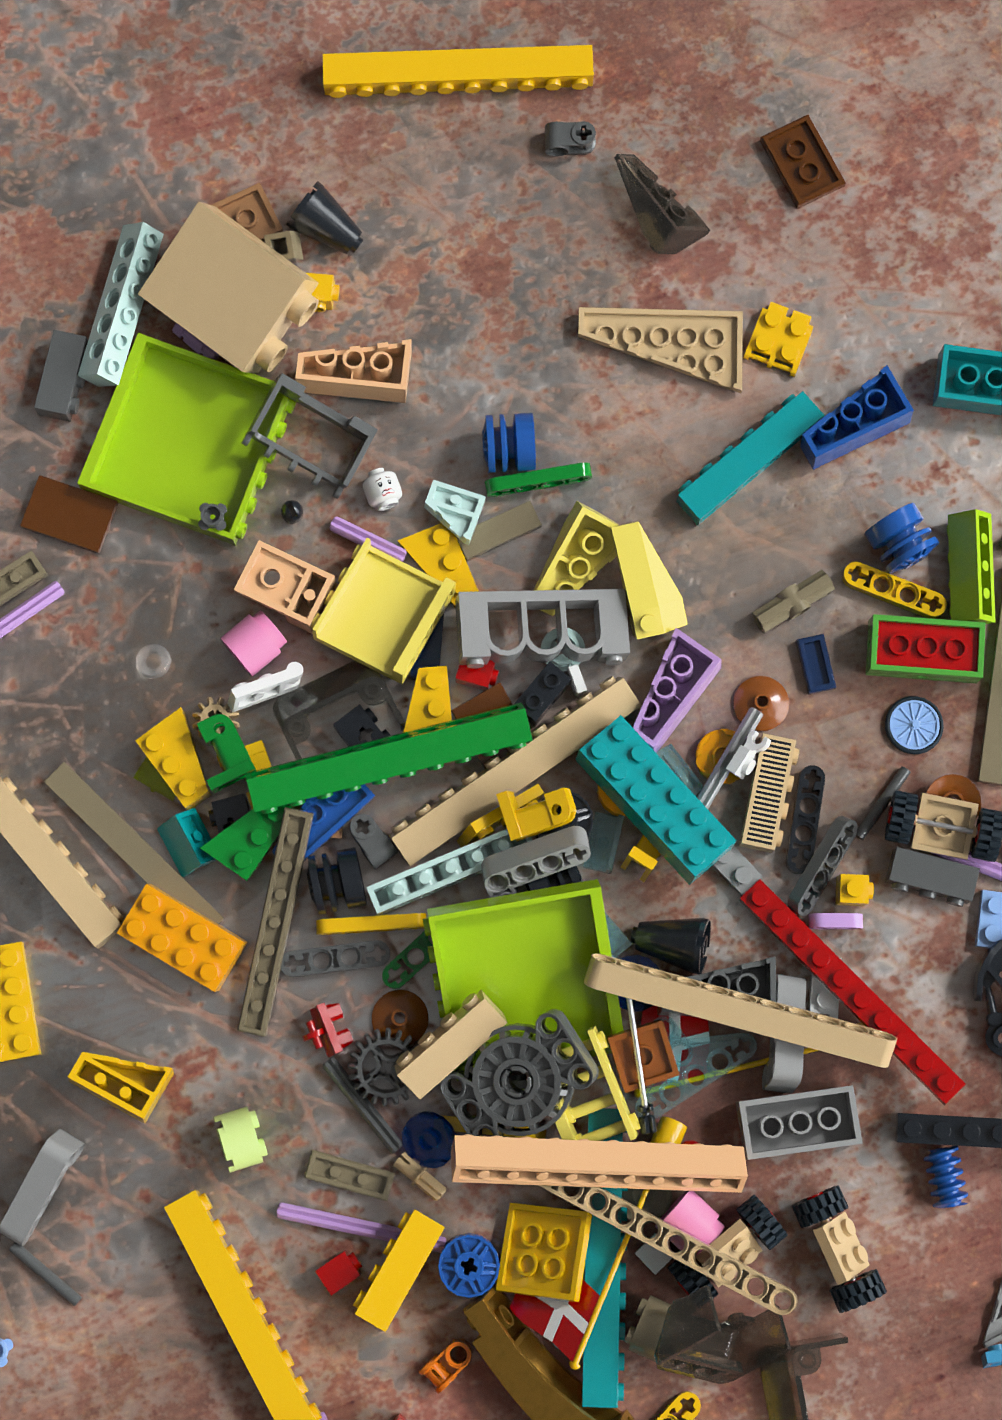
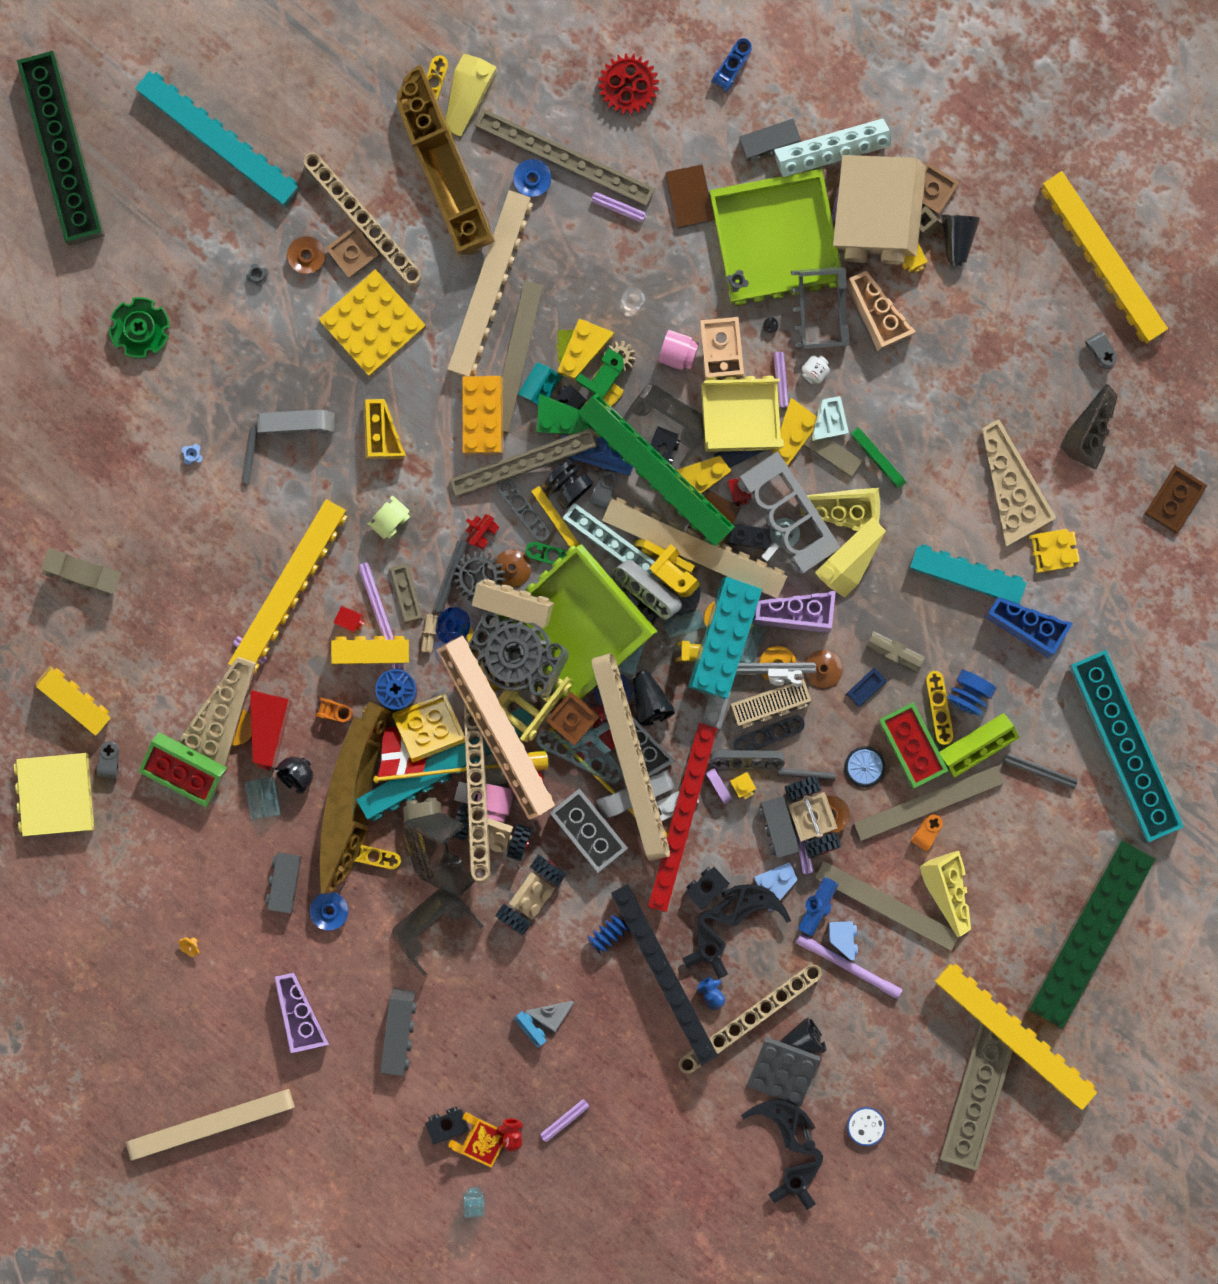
camera: 65 degrees right, 5 degrees up
white plate [227,662,303,713] -> none
blue wheel [482,413,536,473] -> none
piece [626,998,657,1135] -> none
none -> black brick [686,866,730,910]

